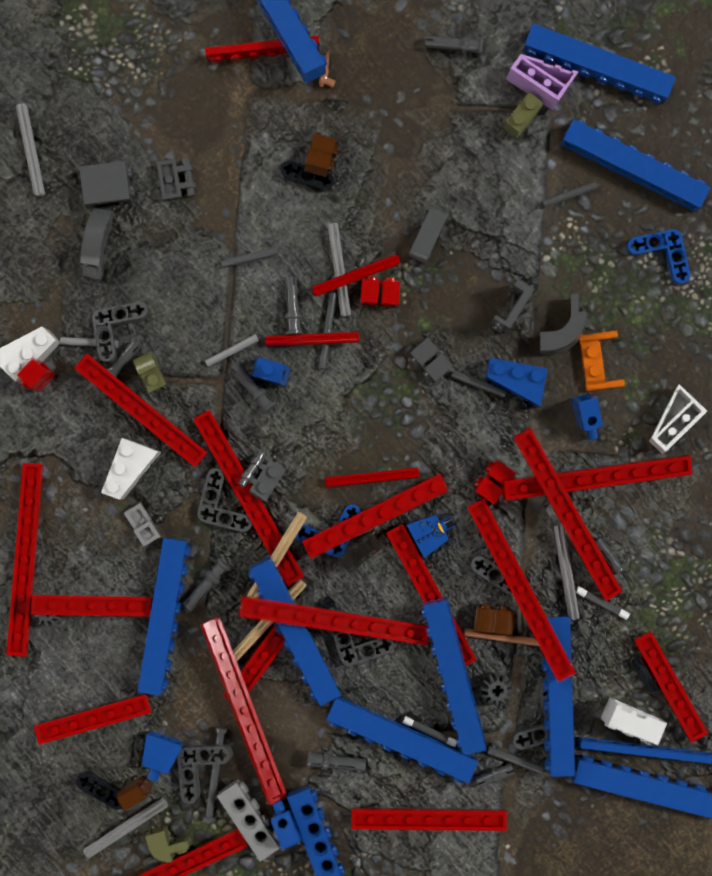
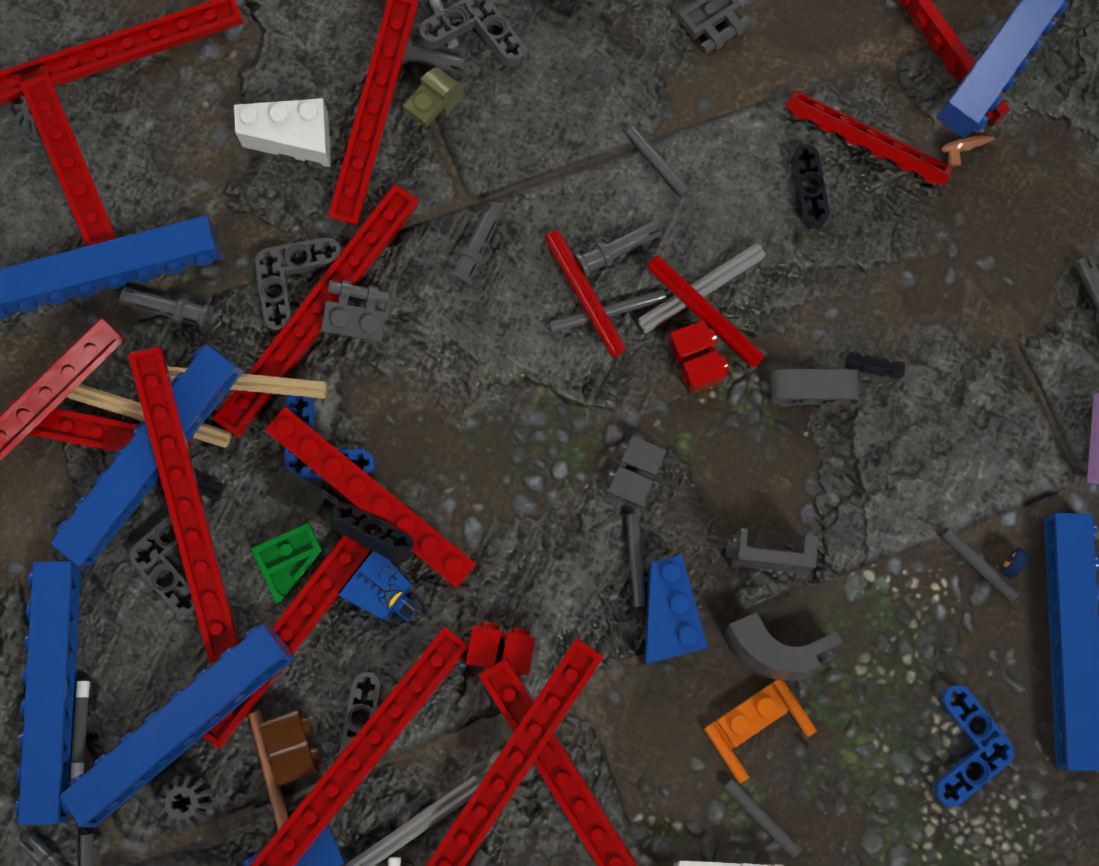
camera: 65 degrees right, 10 degrees down
light grey slope [124,502,160,546] -> none
light grey bar [205,334,259,367] -> none
blue torso [251,357,291,387] -> none
reddish brown brick [304,133,339,177] -> none
red axle [325,467,420,487] -> none
olive brick [503,92,543,138] -> none
blue torso [570,394,603,440] -> none
none -> green wing [251,522,322,604]
none -> black beam [330,503,414,562]
none -> dark grey bar [723,778,802,858]
none -> red plate [785,90,952,186]
none -> black axle [845,352,905,379]
none -> dark blue tile [1000,547,1030,579]

